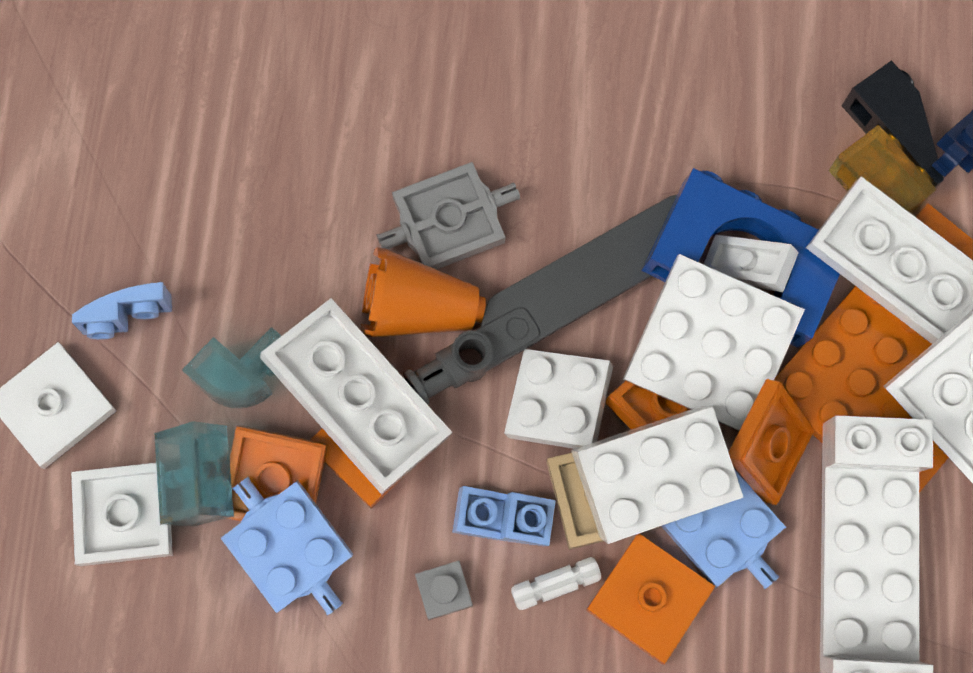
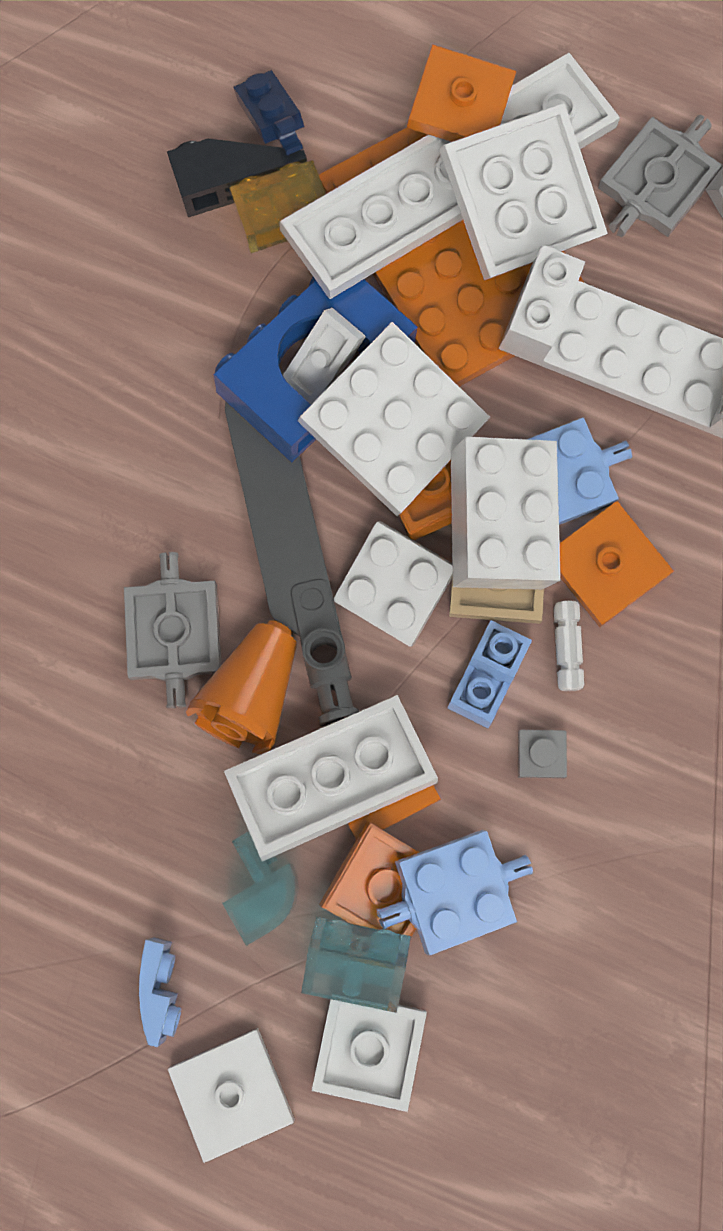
camera: 60 degrees left, 5 degrees up
orange plate [729,379,814,505] -> none

